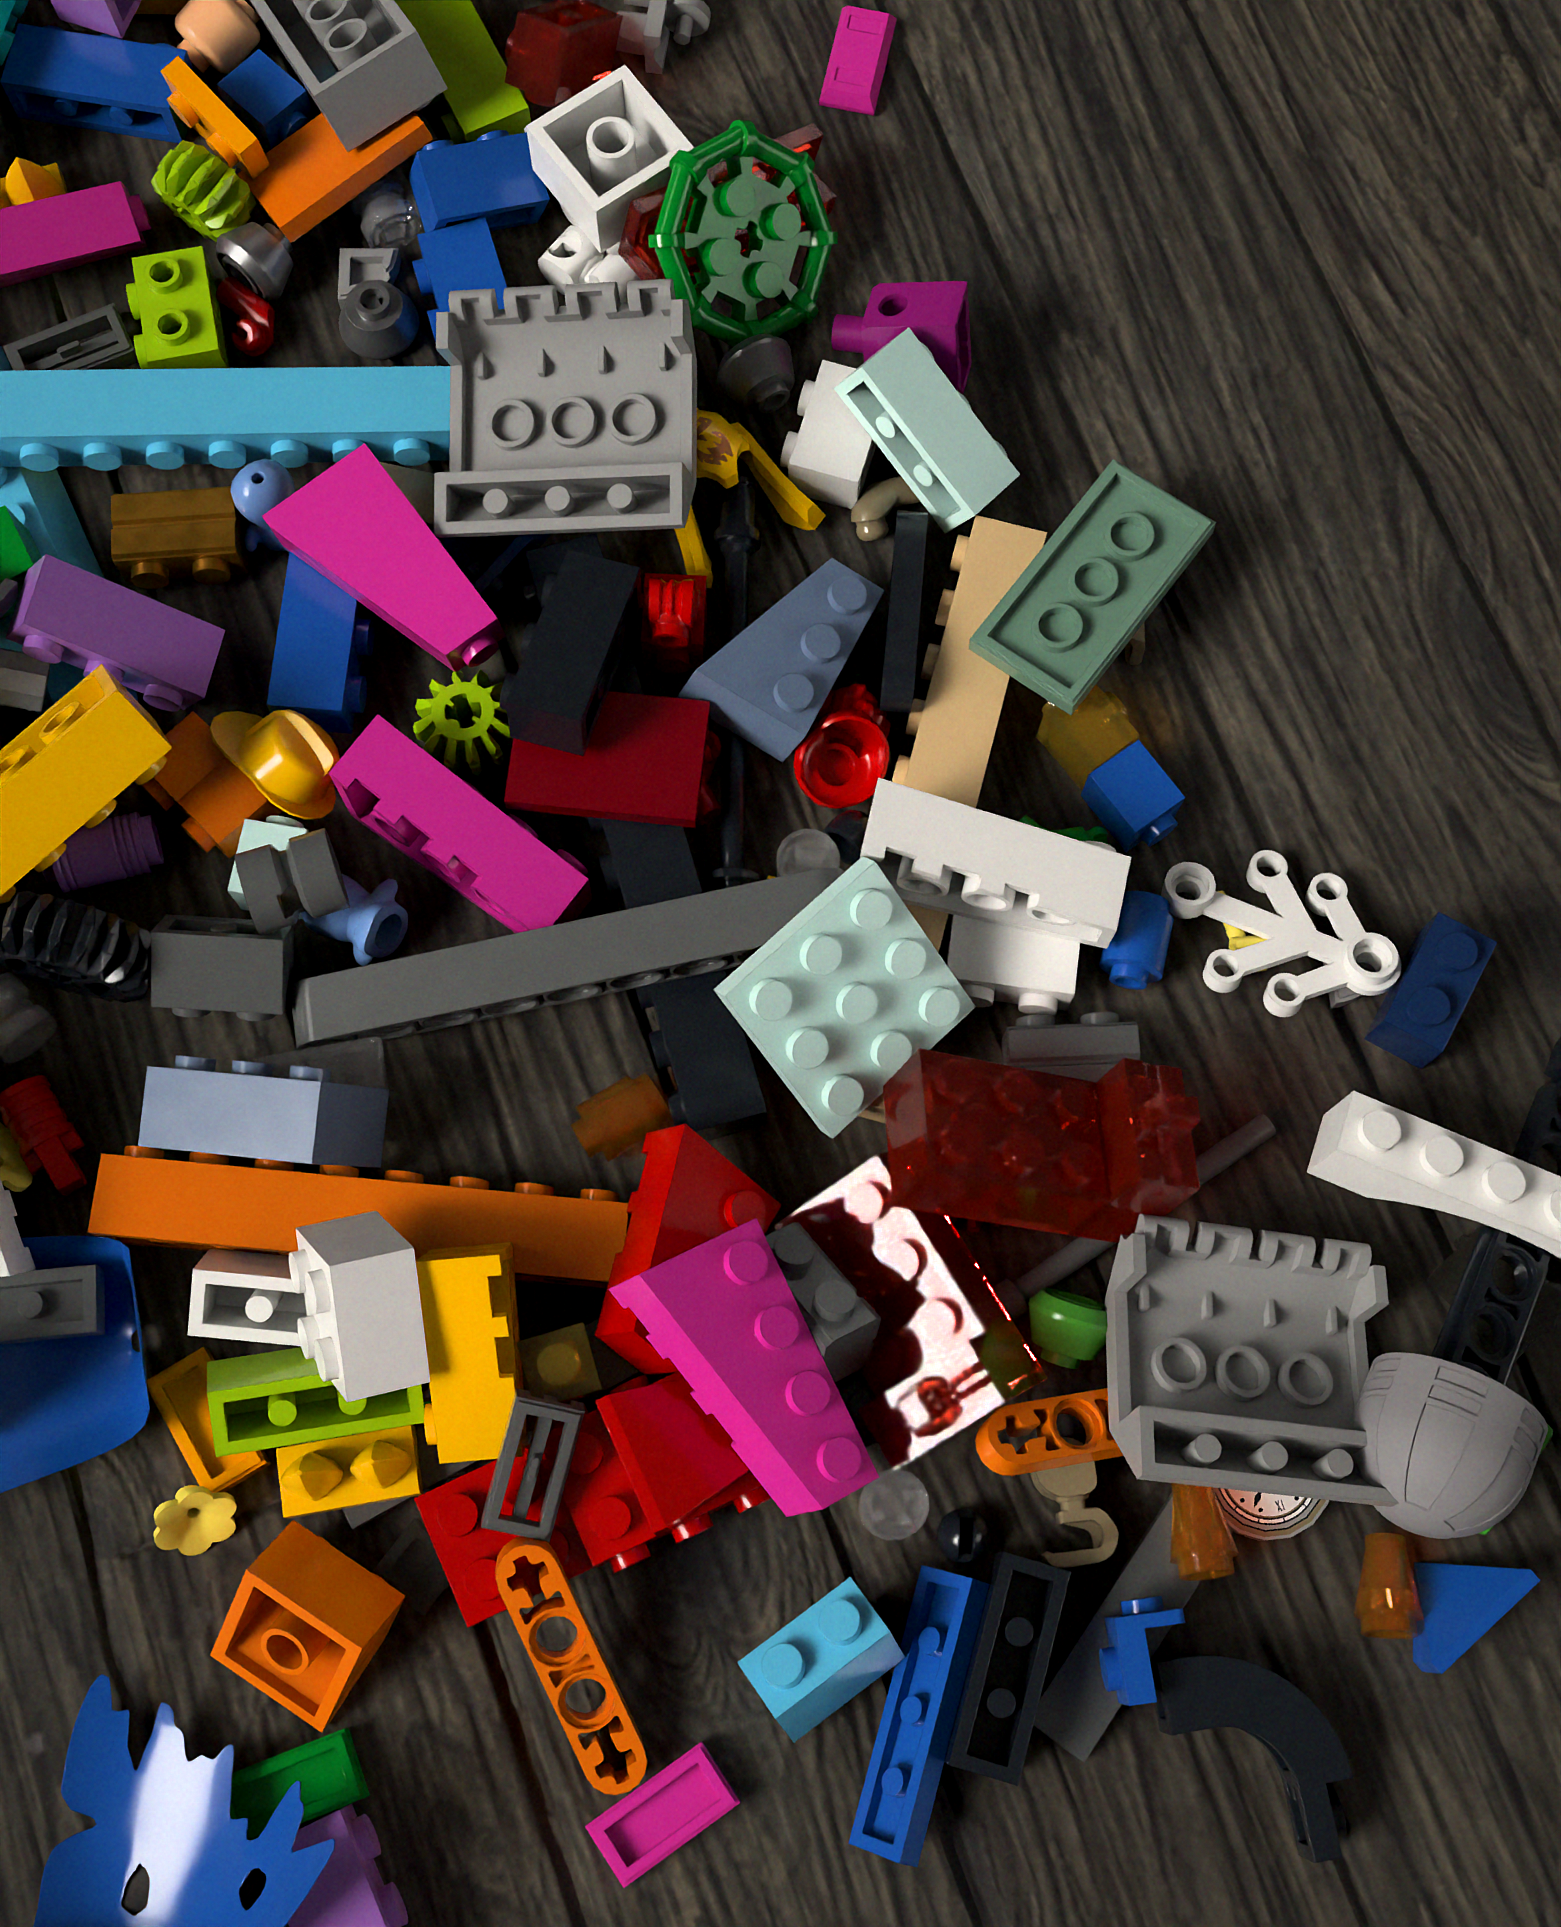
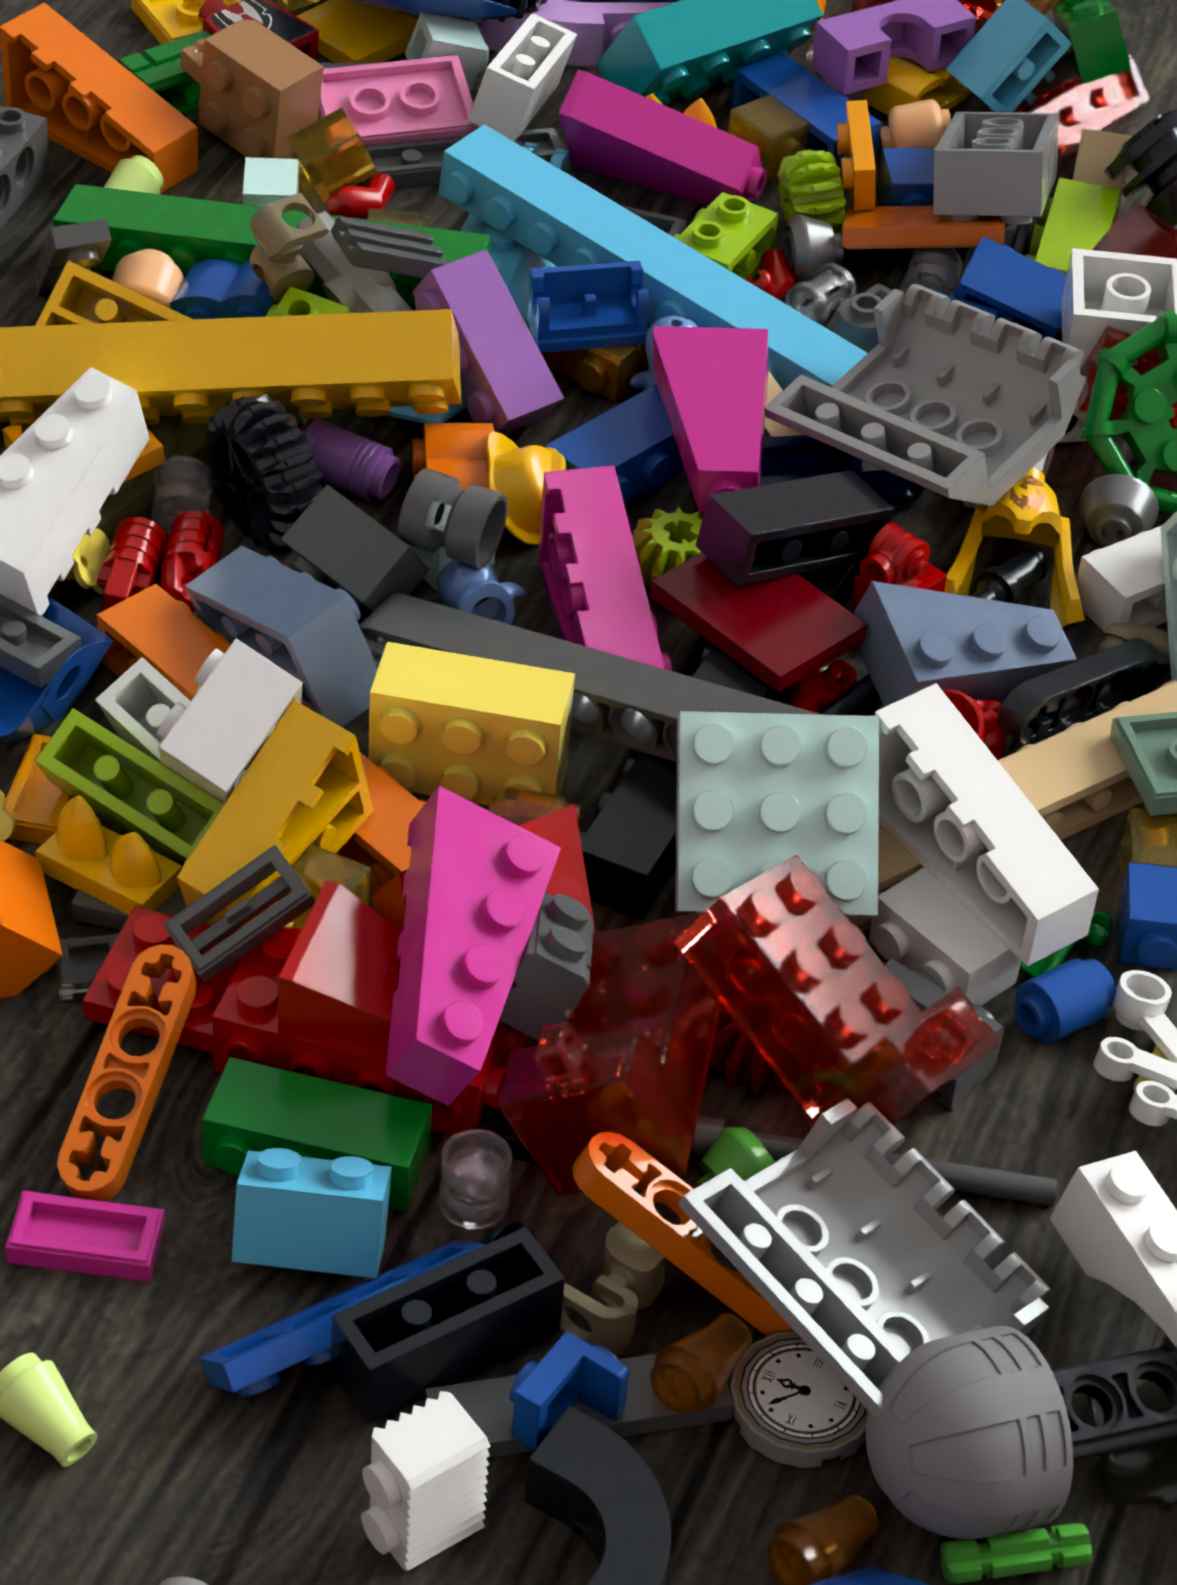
camera: 40 degrees right, 30 degrees down
none -> red hinge [161,511,224,613]
none -> green brick [202,1057,433,1213]
none -> white brick [361,1391,491,1571]
none -> light yellow brick [368,642,575,815]
none -> blue hinge [527,260,650,352]
none -> clear yellow brick [728,95,809,182]
none -> clear bush [786,262,856,325]

